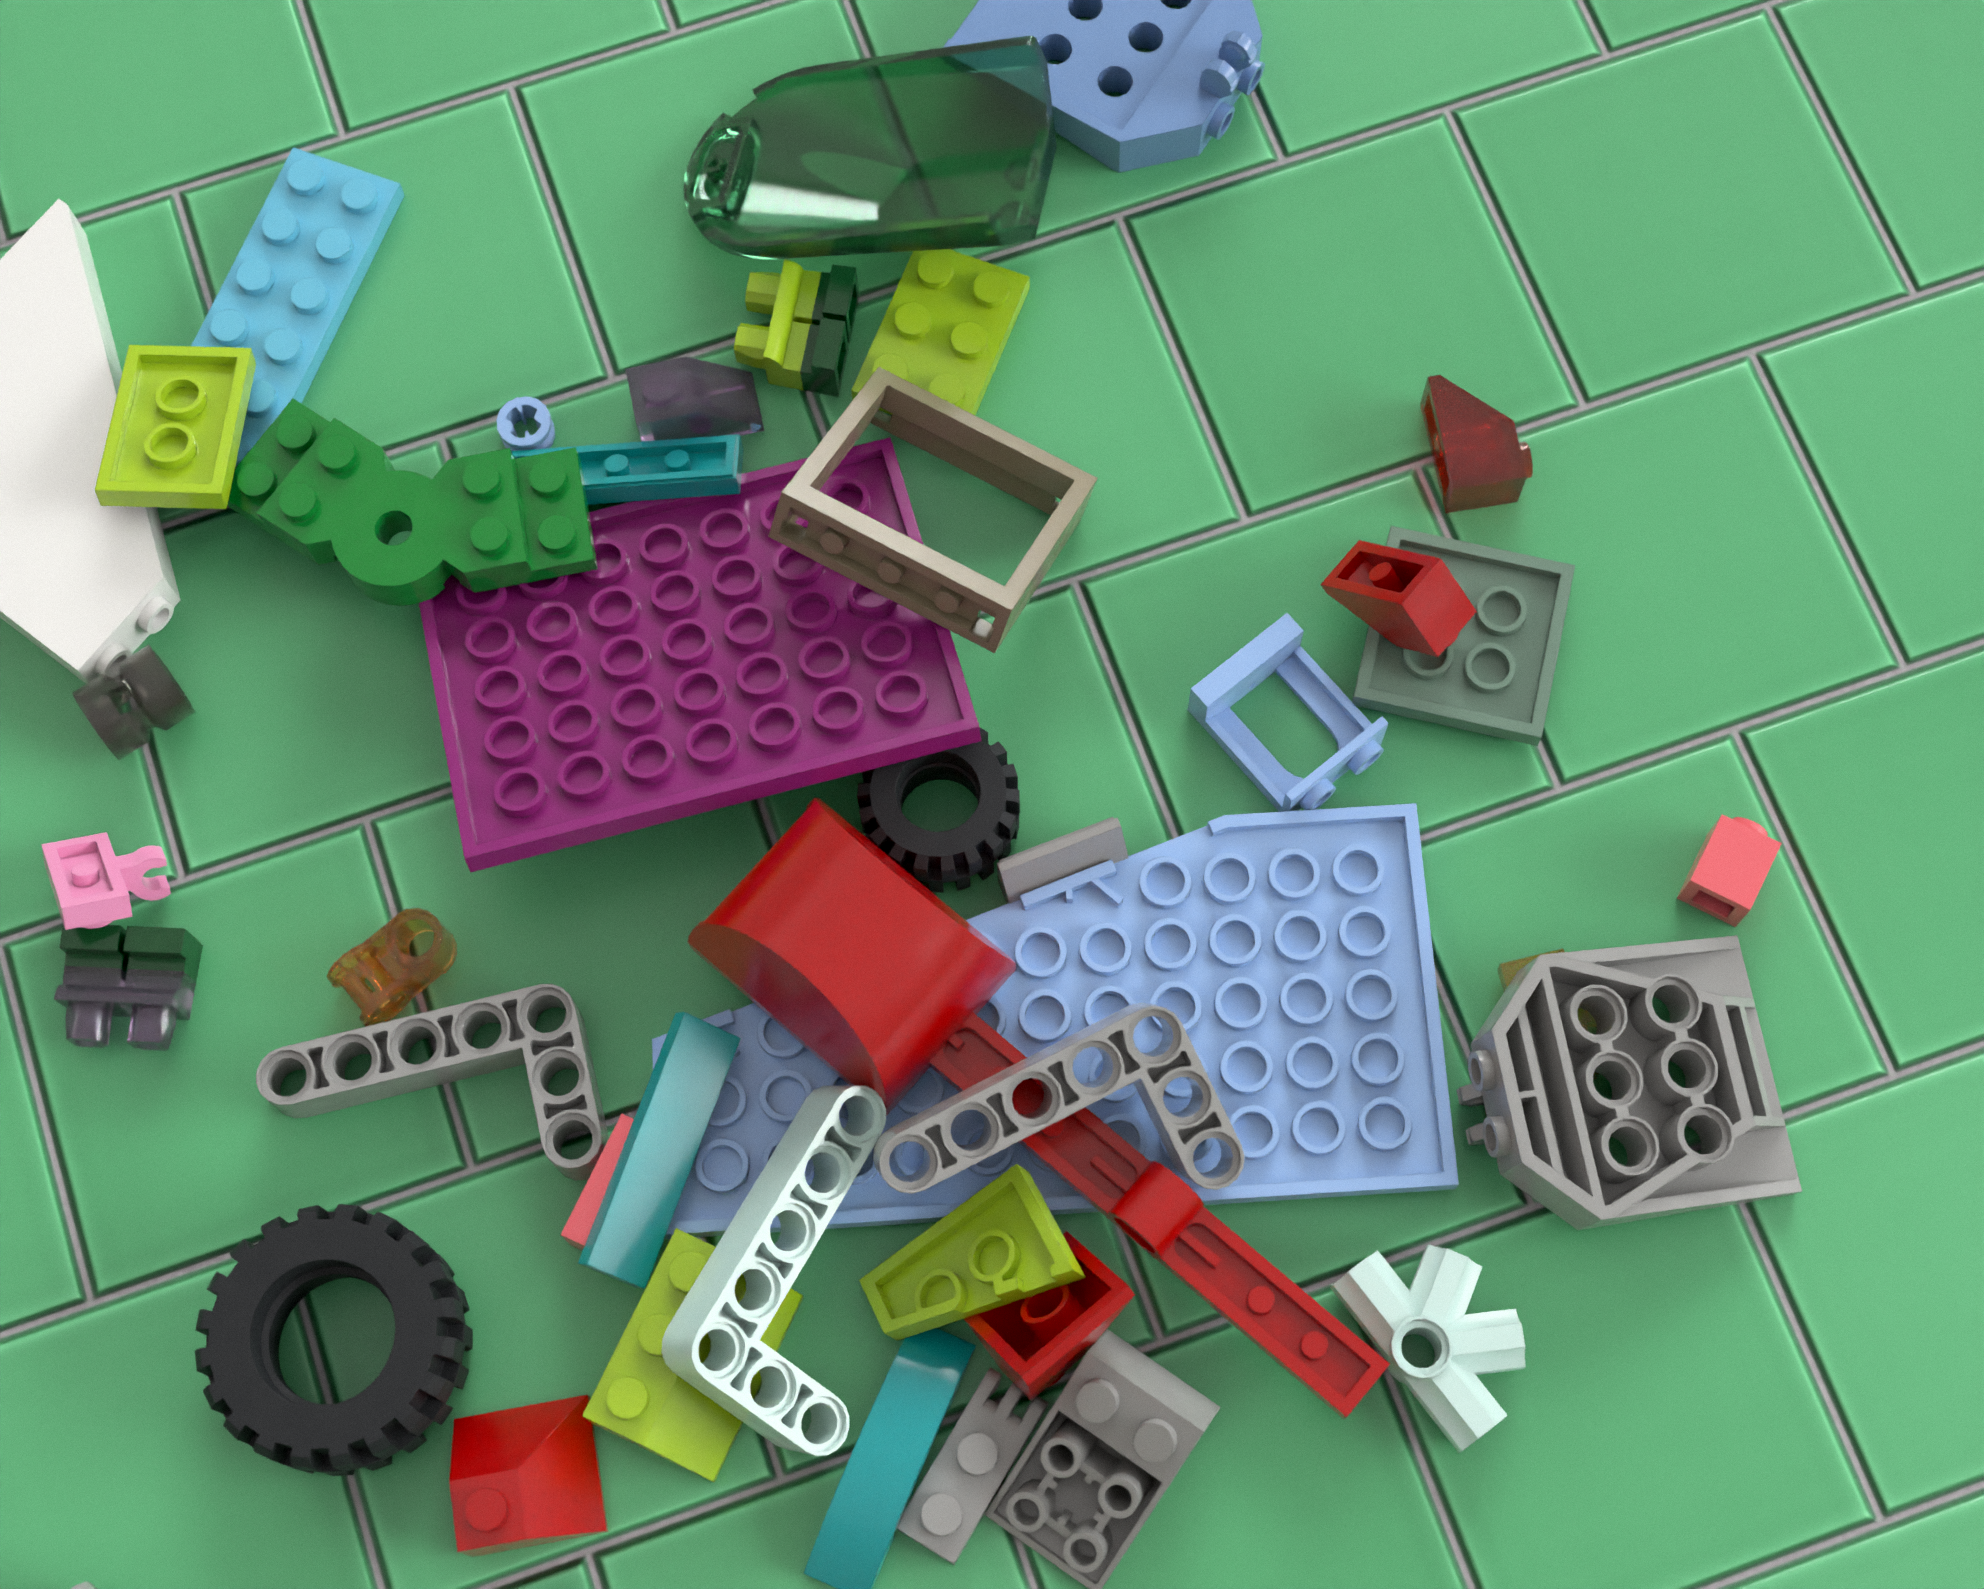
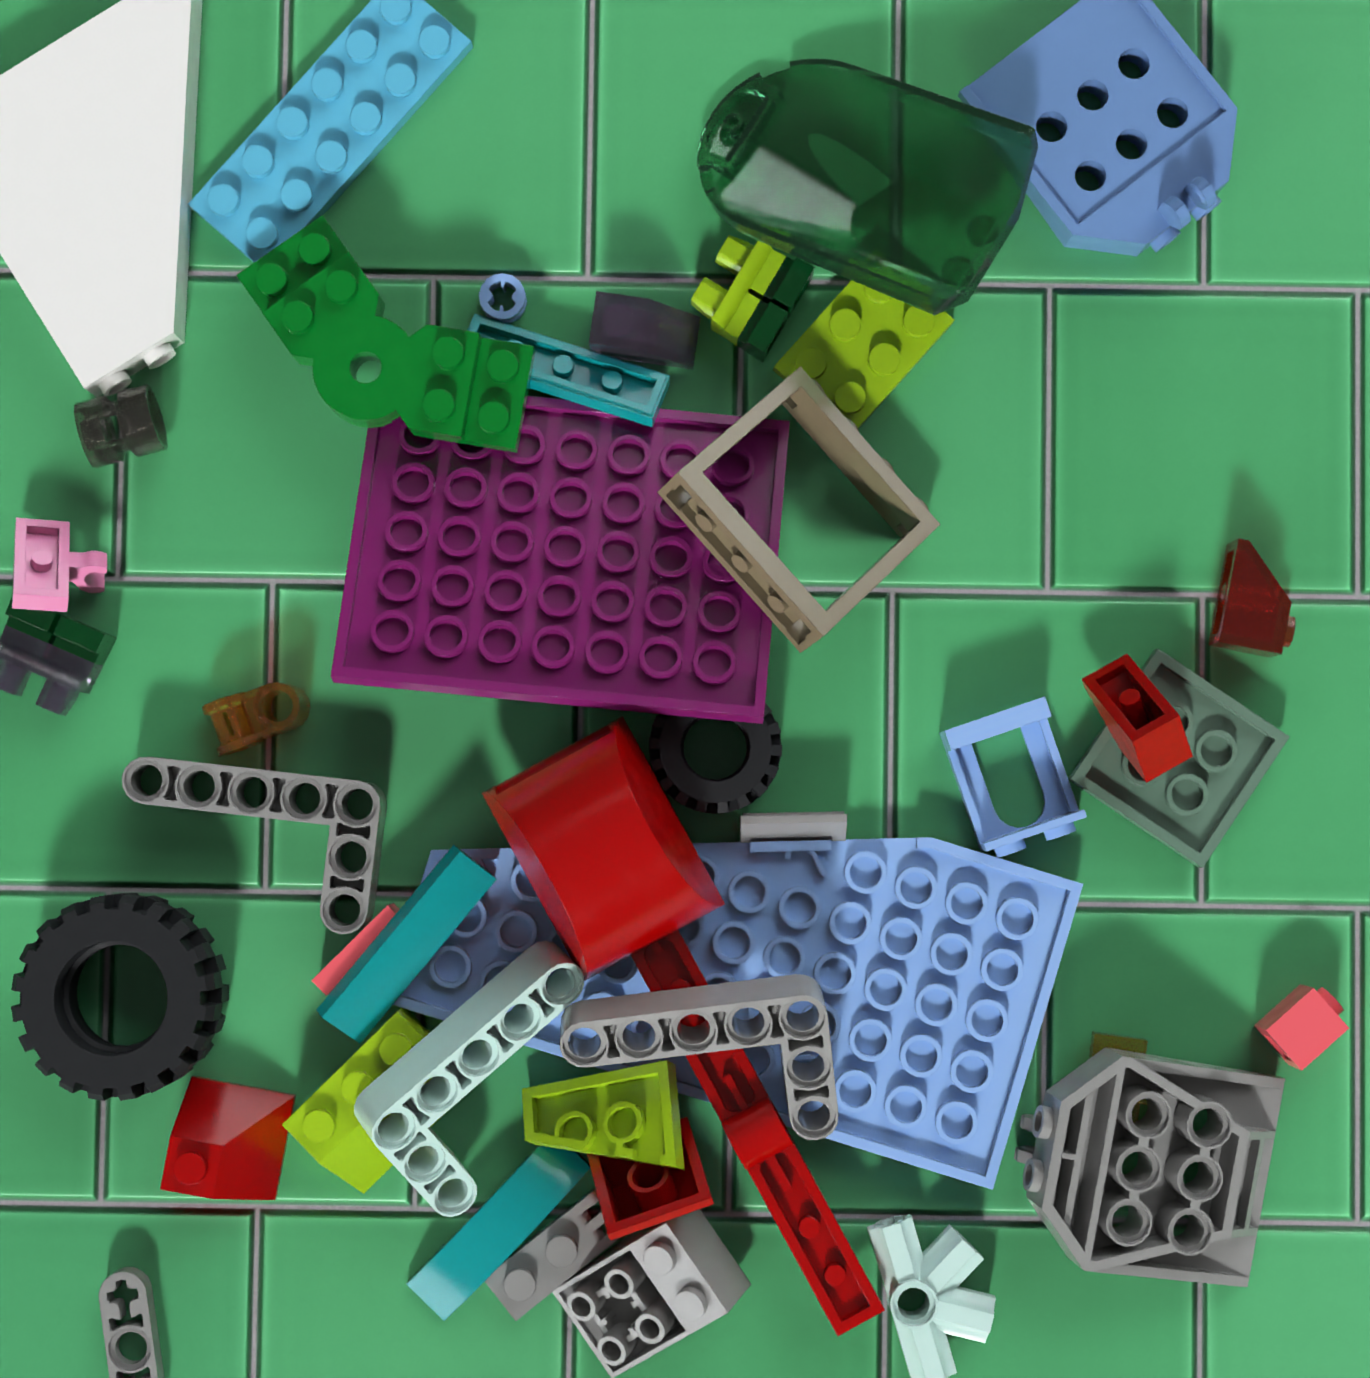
camera: 20 degrees right, 15 degrees up
lime plate [95,345,256,509] -> none

